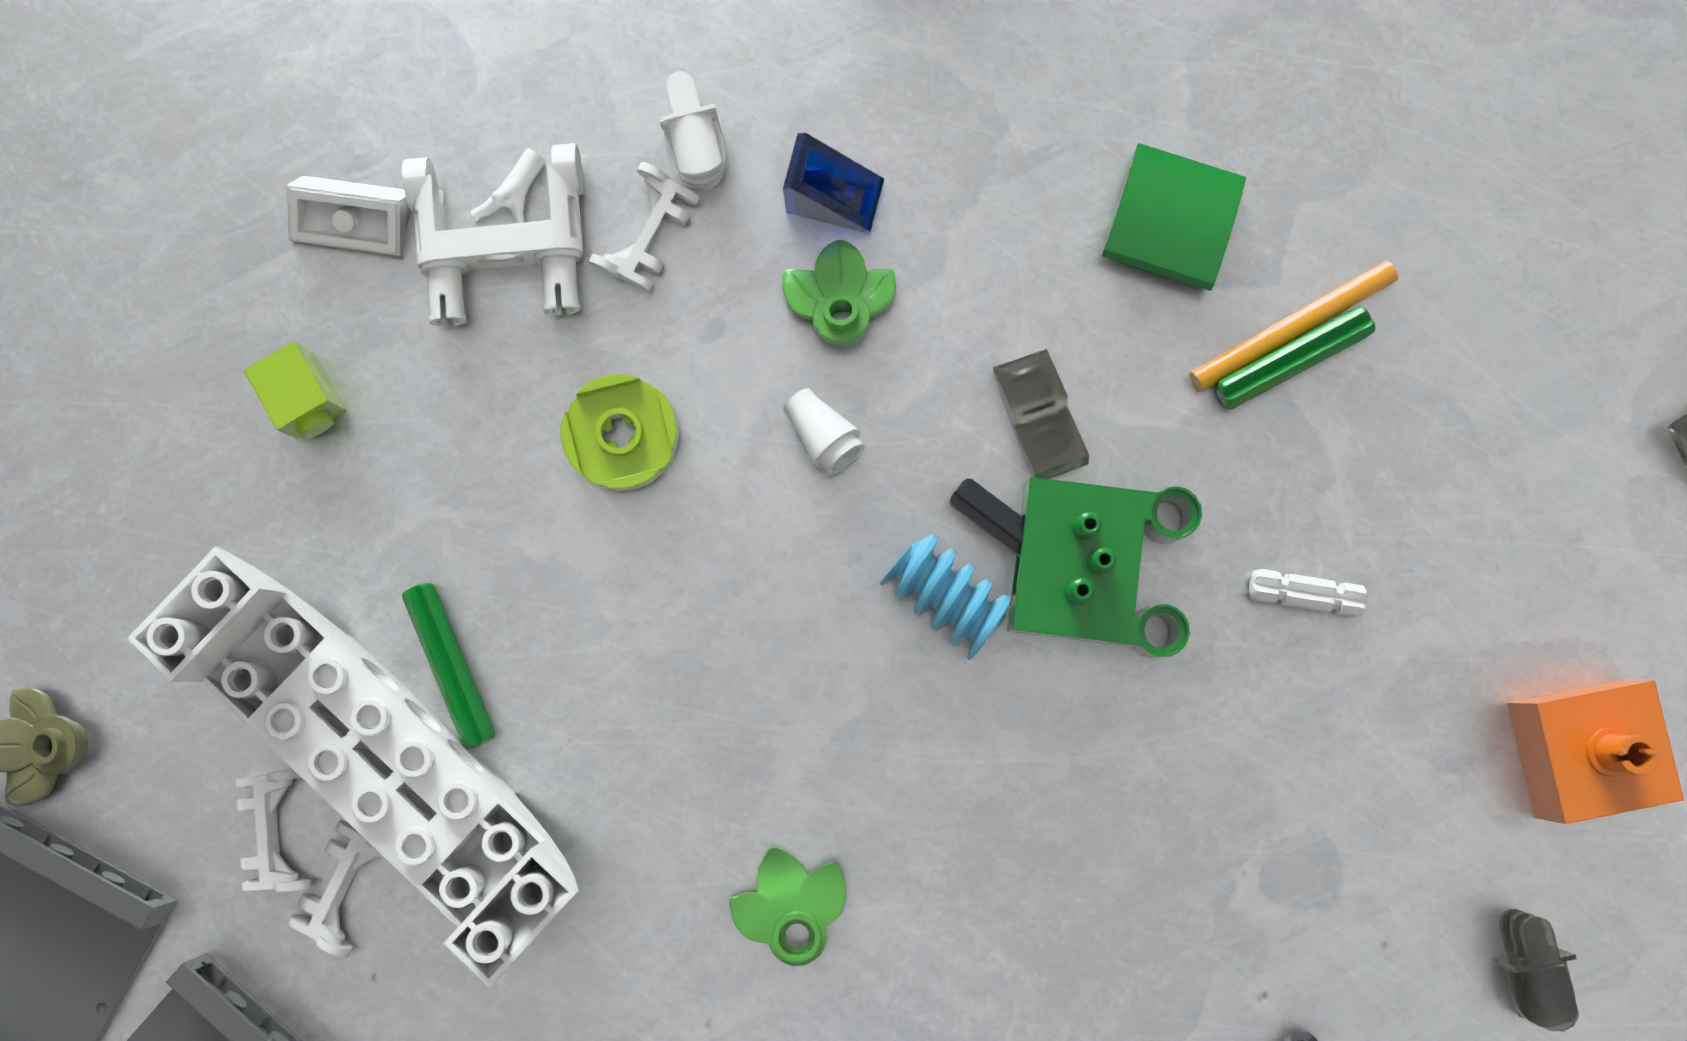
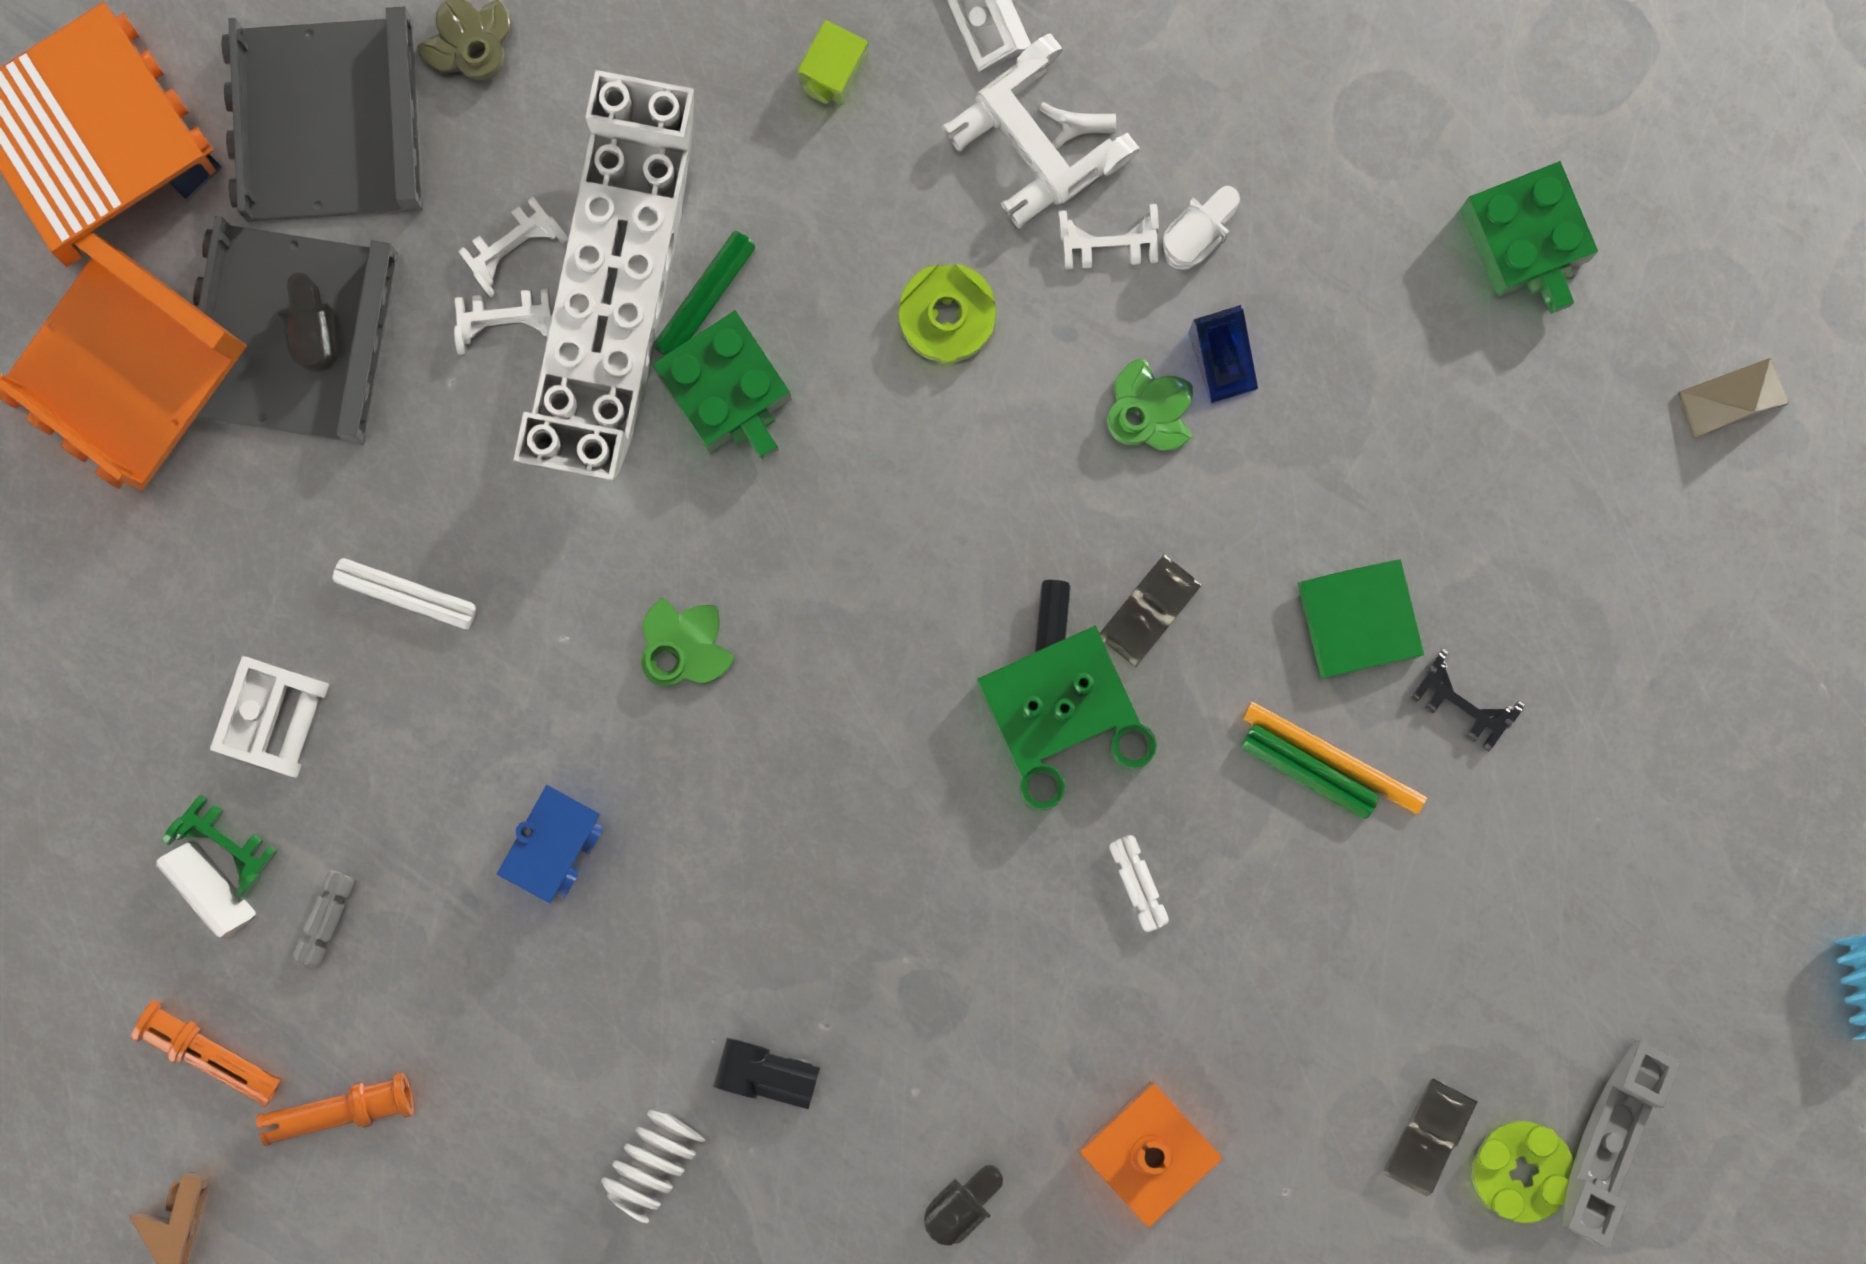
camera: 55 degrees right, 0 degrees up
white cone [783,388,865,475] -> none
medium azure piece [880,533,1011,660] -> none
none -> green hinge [652,310,792,461]
none -> black piece [1411,648,1525,752]

